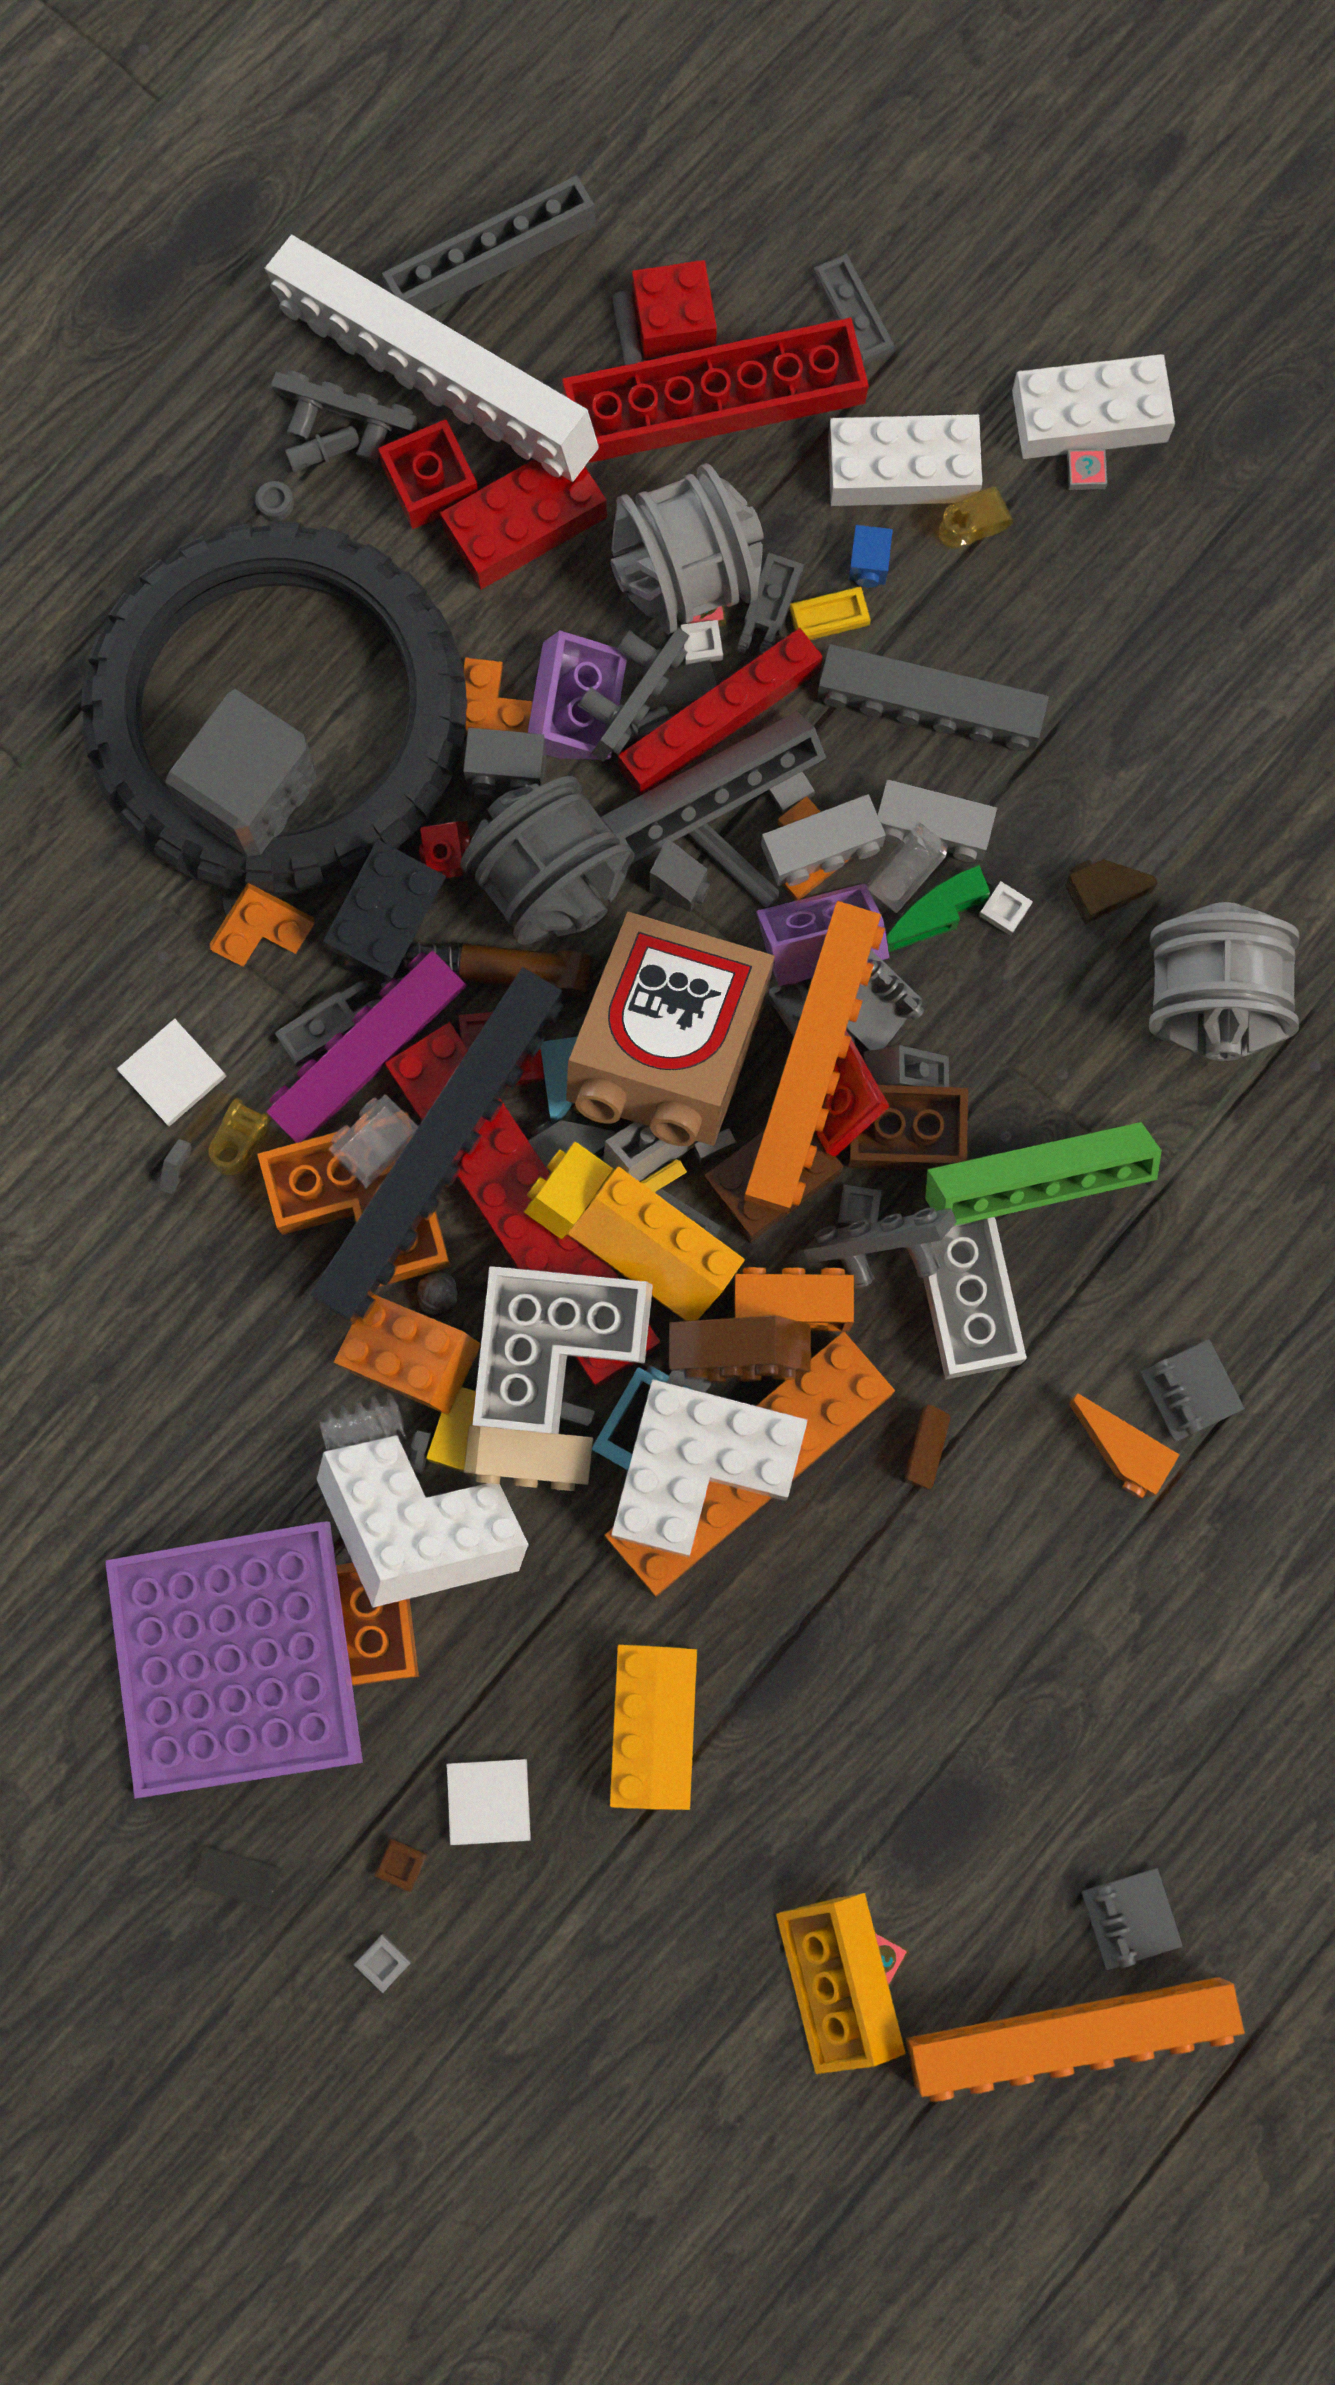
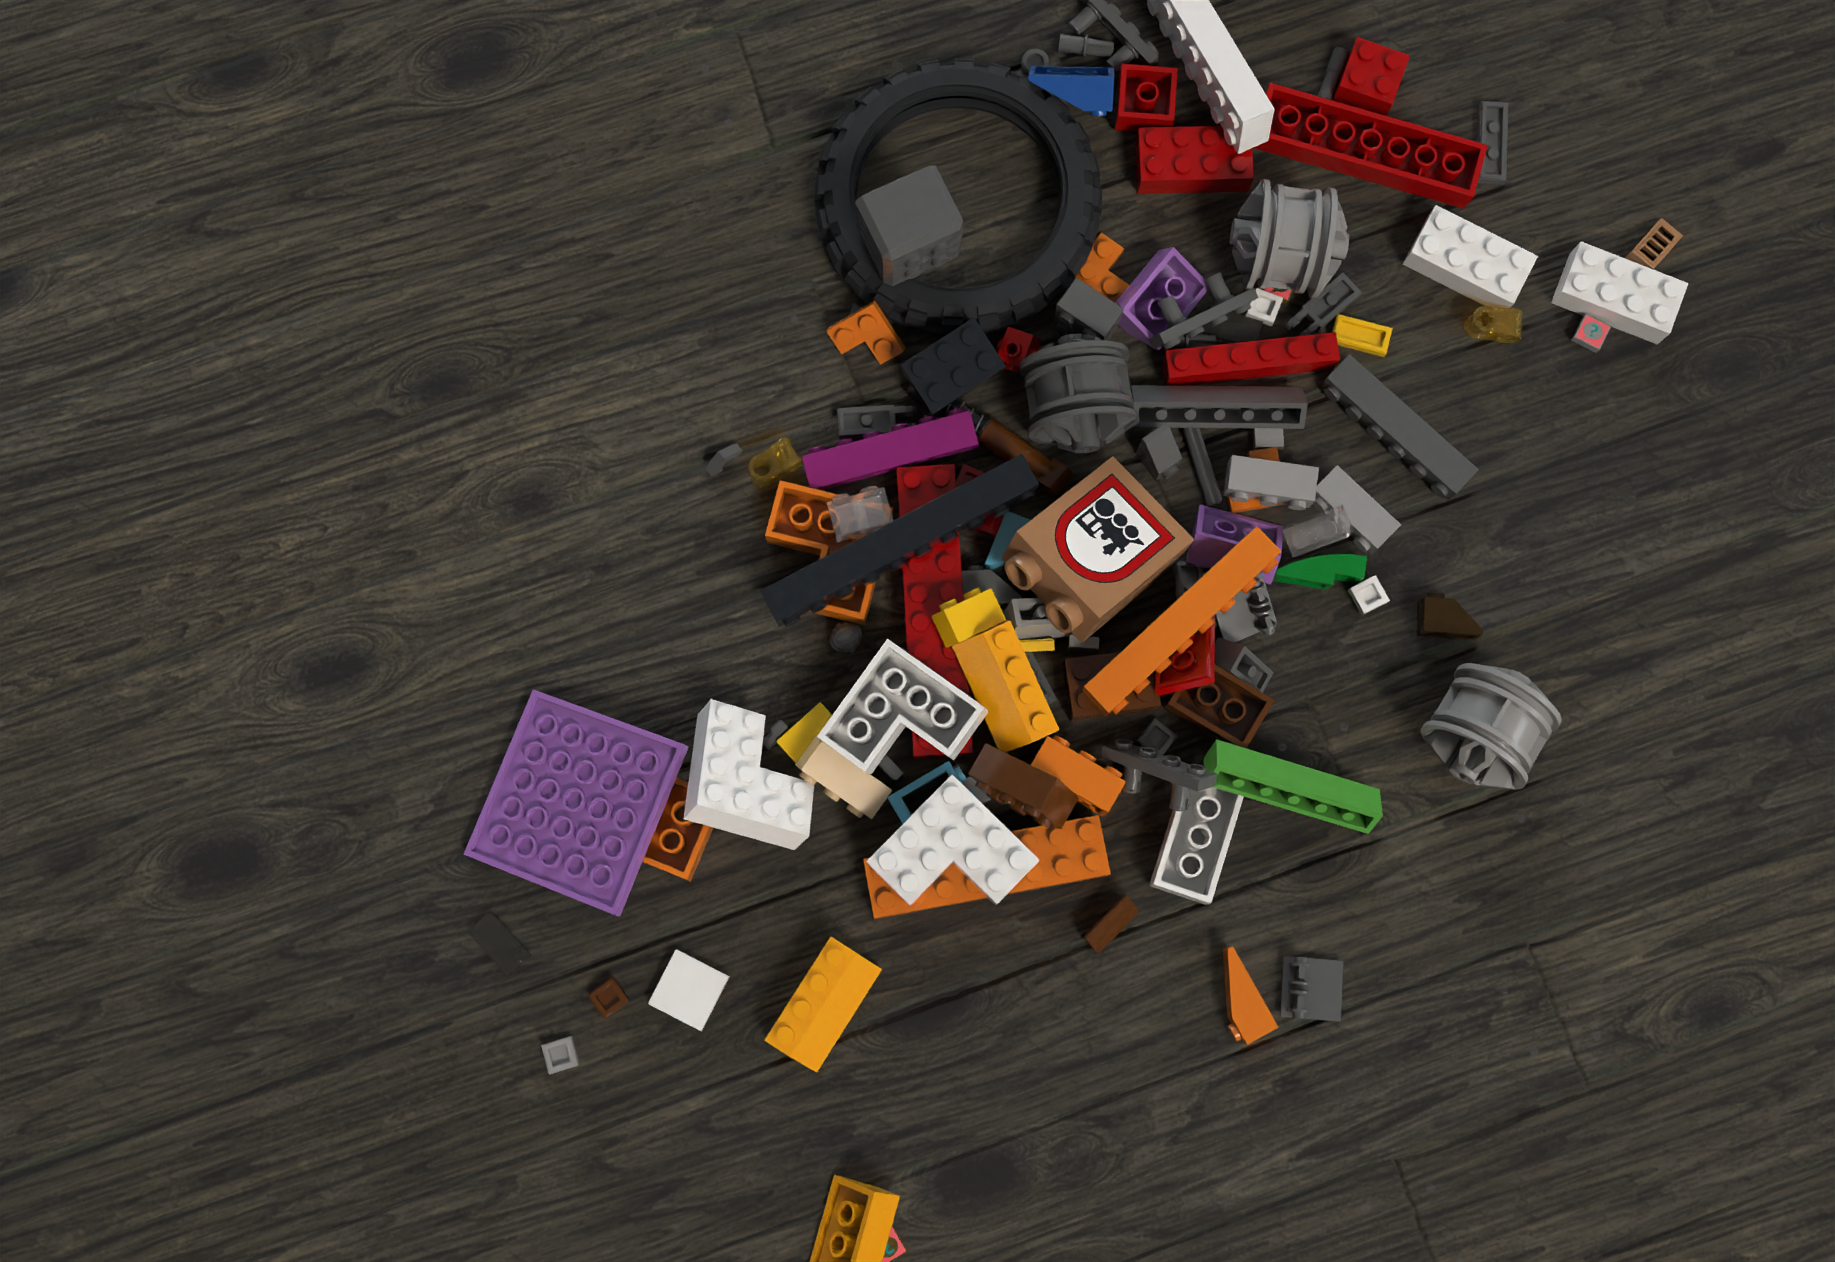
camera: 30 degrees right, 0 degrees up
white tile [117,1019,226,1126] -> none
clear piece [320,1392,407,1451] -> none
orange brick [334,1294,481,1415] -> none
blue brick [849,525,893,587] -> none
none -> blue slope [1028,66,1114,116]
none -> medium nougat slope [1625,218,1683,269]

